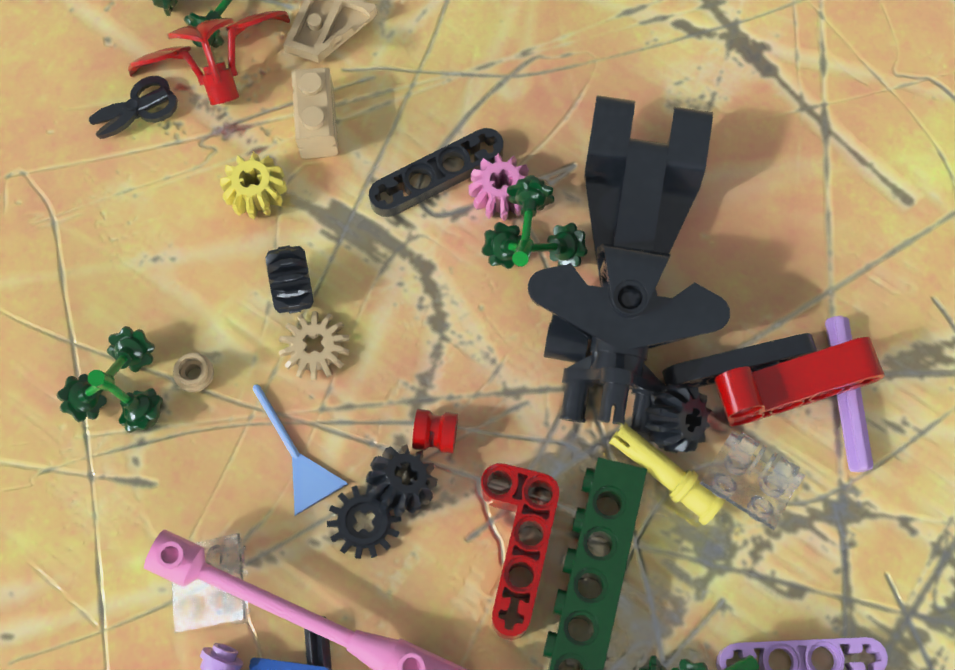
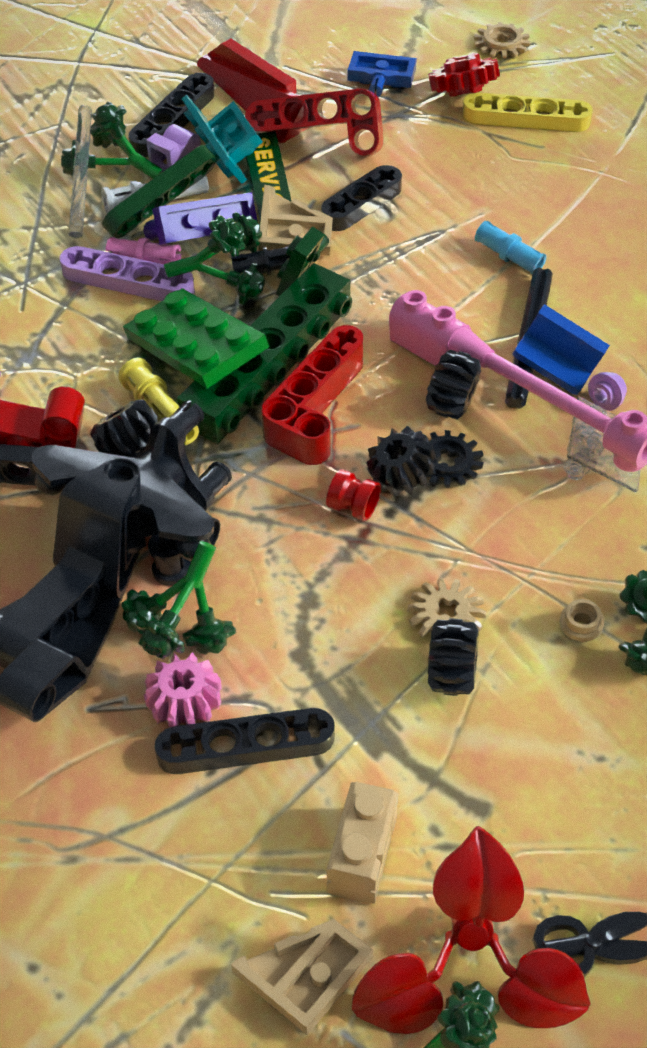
camera: 160 degrees left, 20 degrees down
light yellow gear [220,151,287,220] -> none
light blue piece [253,384,348,516] -> none
clear hinge [700,431,805,530] -> none
none -> green plate [123,288,269,389]
none -> black gear [425,350,481,420]

